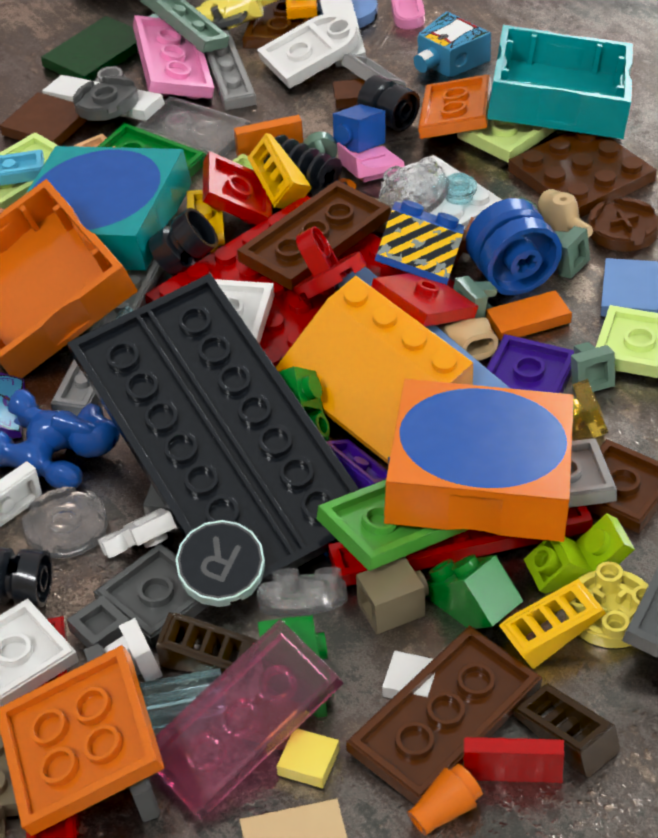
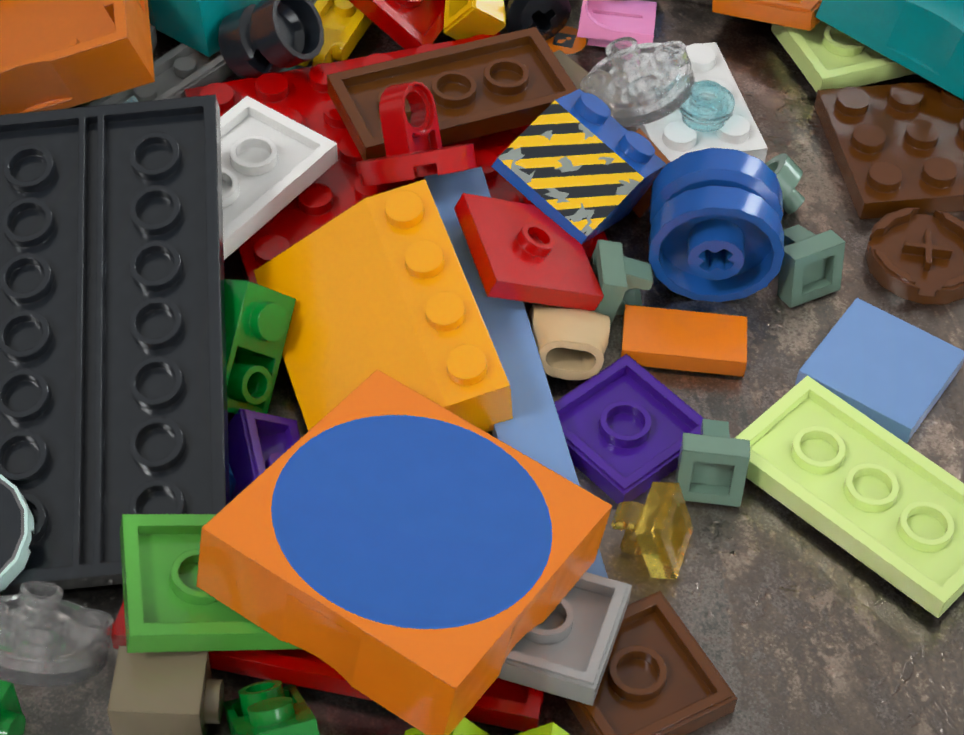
camera: 20 degrees right, 5 degrees up
tan piece [538,189,593,238] -> none

